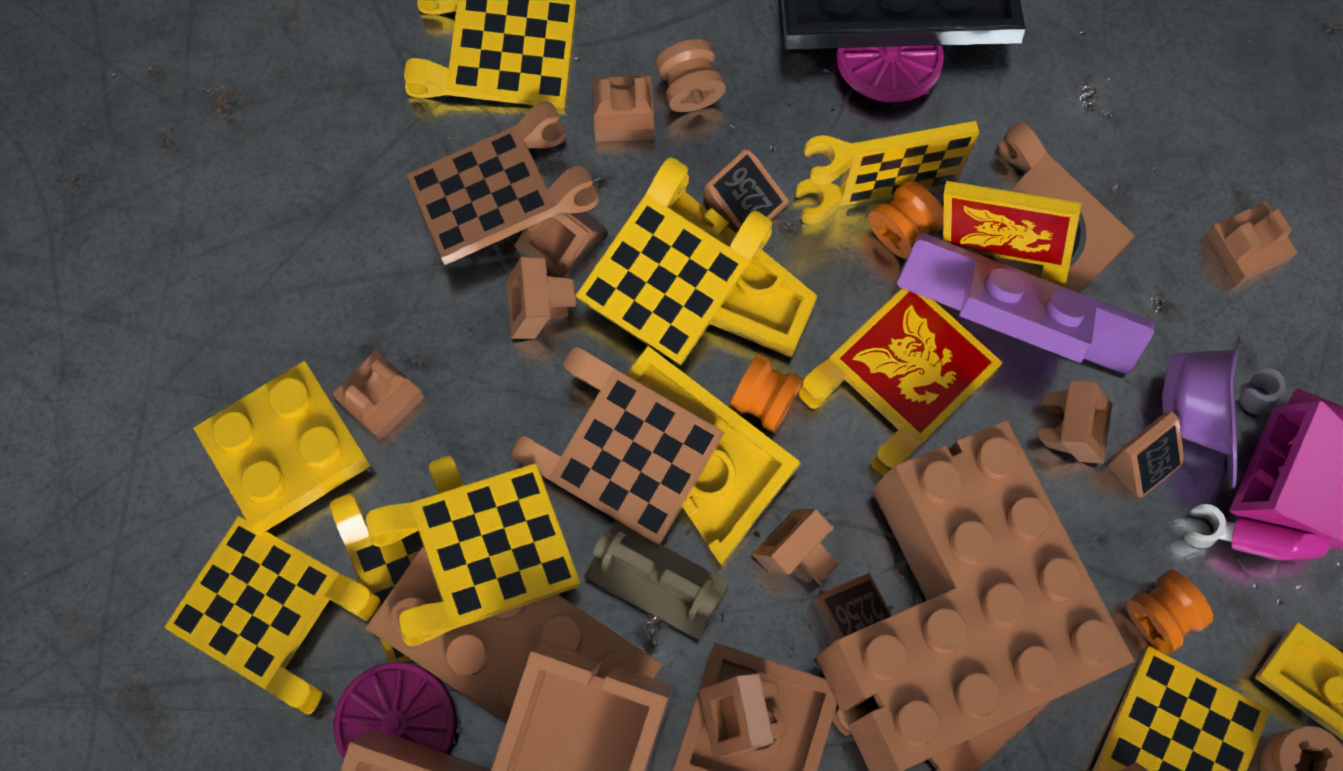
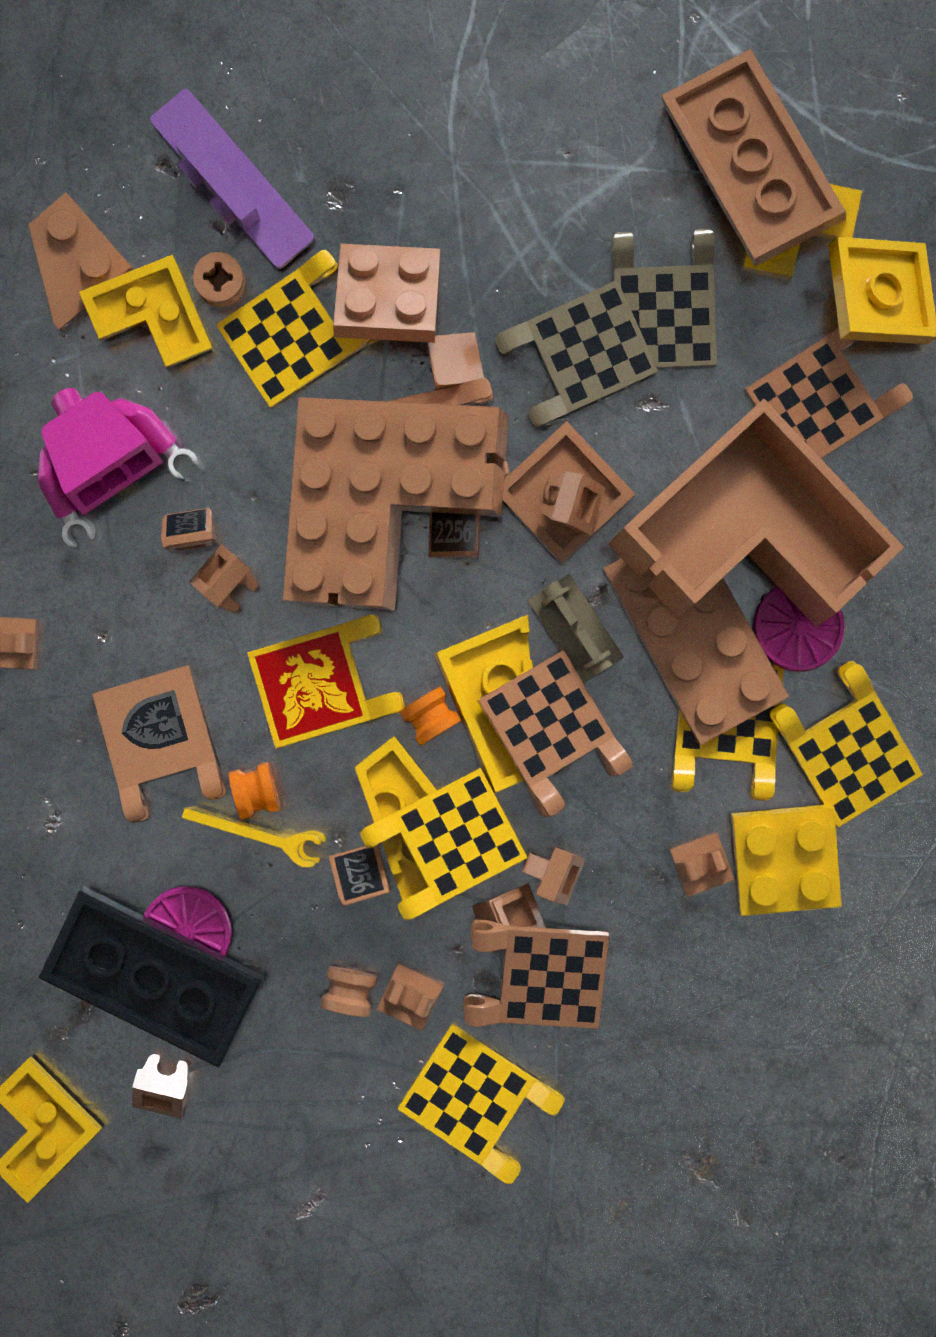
camera: 150 degrees left, 15 degrees up
yellow flag [366,463,581,646] -> none
nougat tile [752,509,838,584] -> none
medium lavender bracket [897,233,1155,374] -> none
flag [943,181,1082,287] -> none
orange wheel [1126,569,1214,655] -> none
medium lavender piece [1162,336,1241,489] -> none

